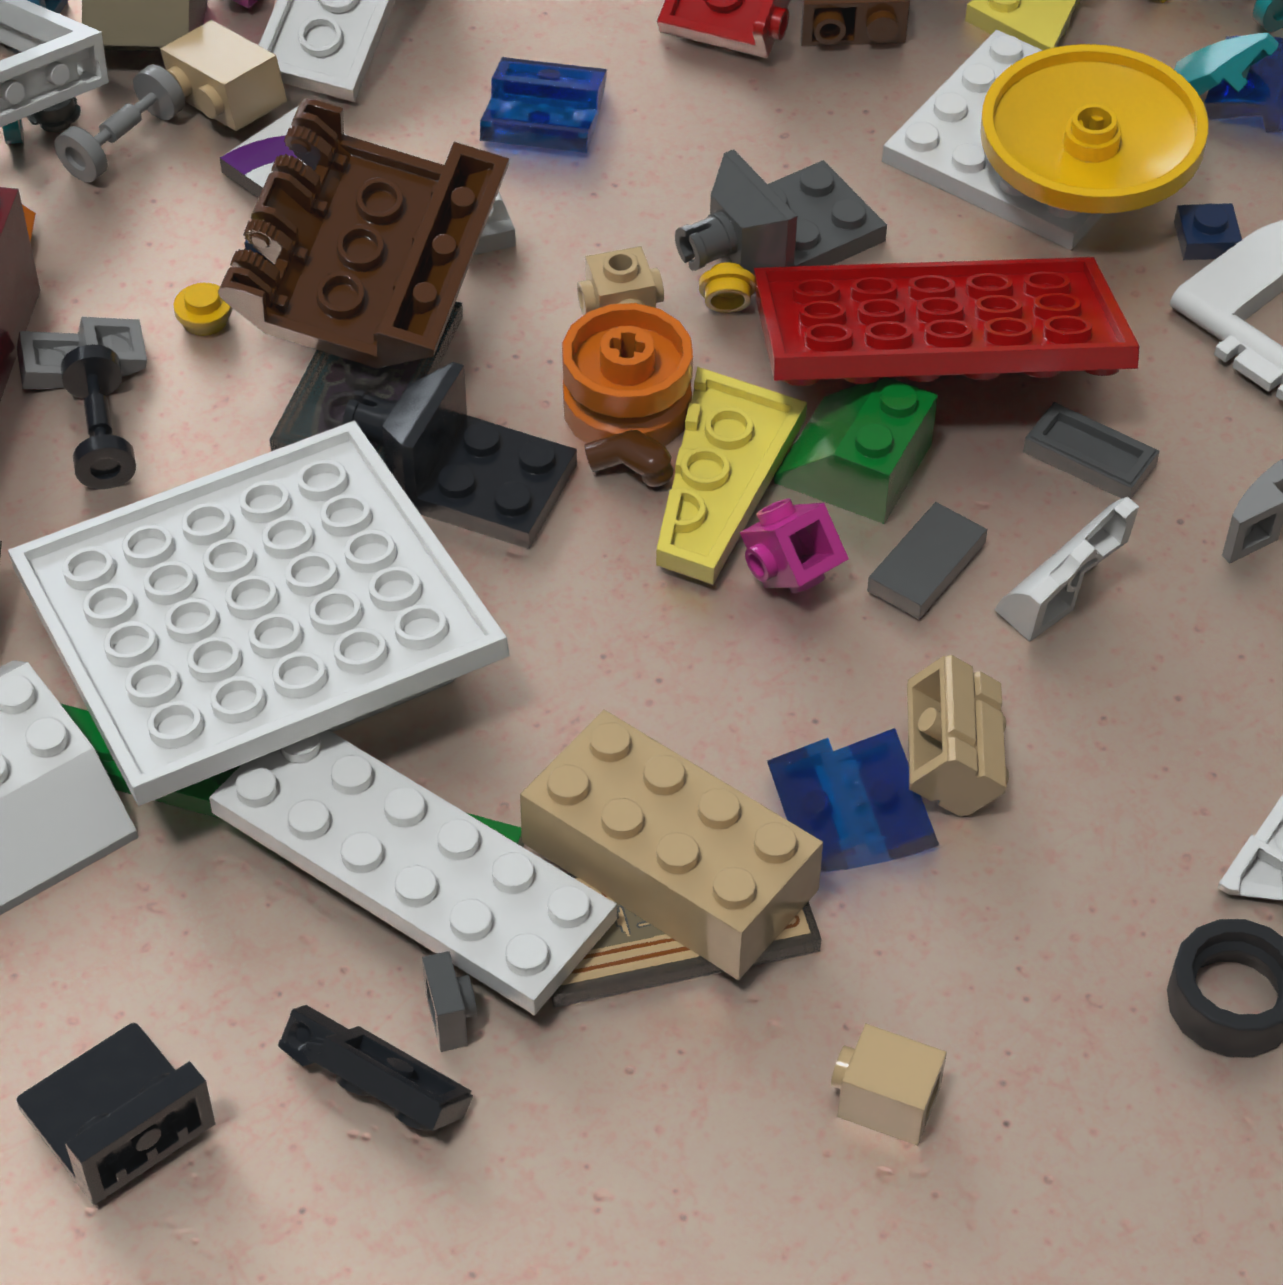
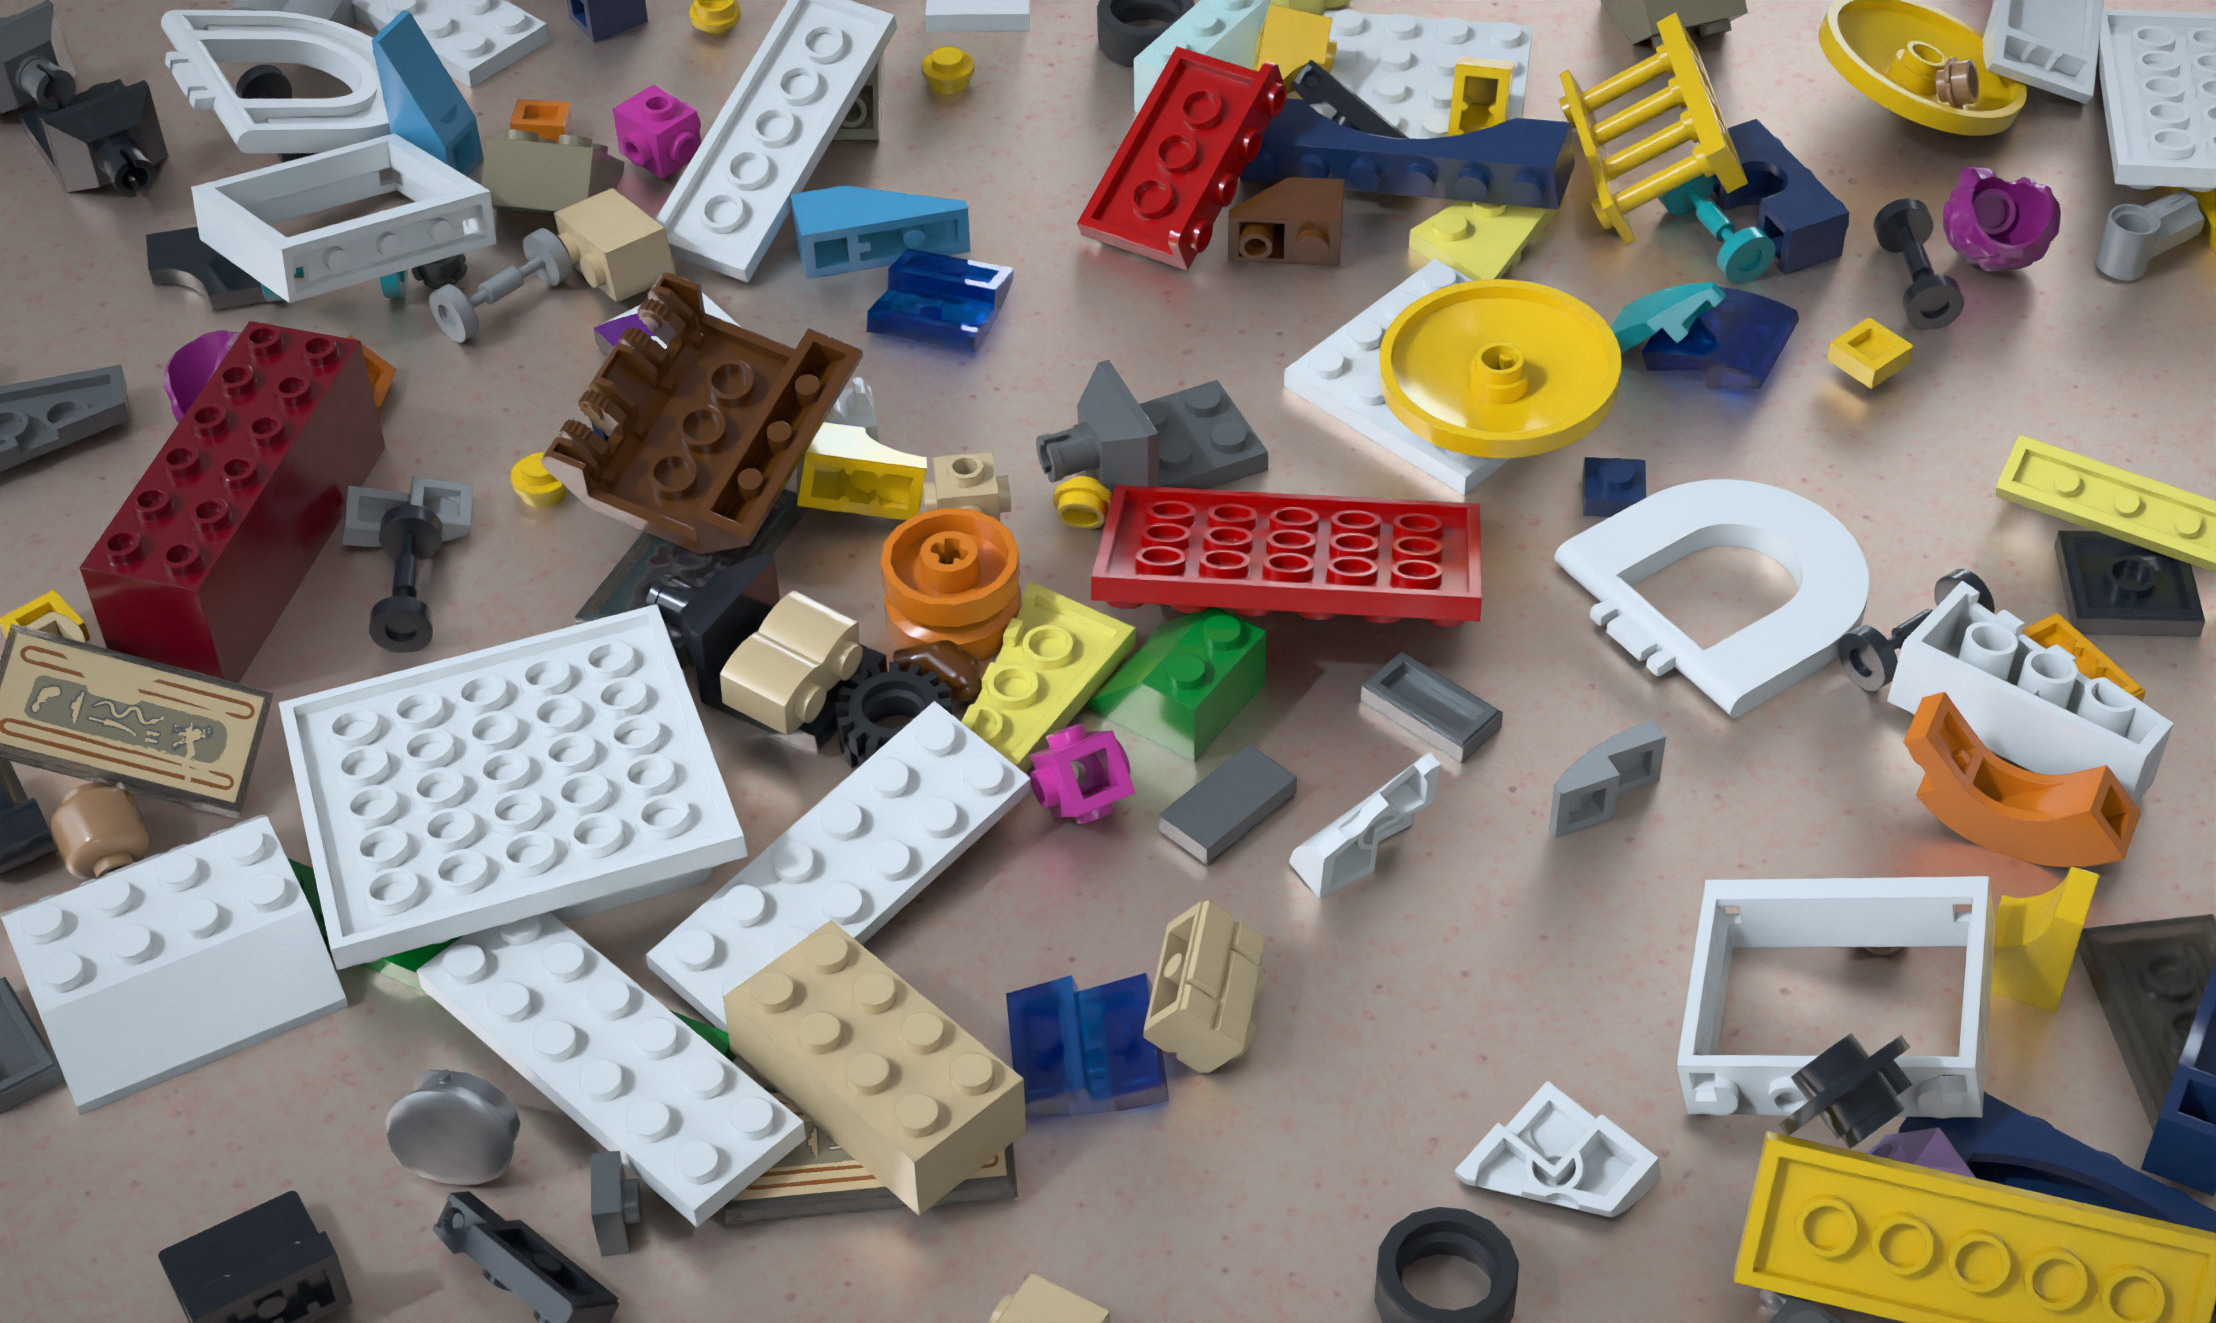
camera: 10 degrees right, 5 degrees down
none -> flat silver piece [385,1069,521,1186]
none -> white plate [646,701,1031,1033]
none -> tan brick [720,591,863,736]
none -> dark azure slope [790,185,971,279]
none -> yellow arch [797,422,927,520]
none -> black tyre [835,662,953,768]

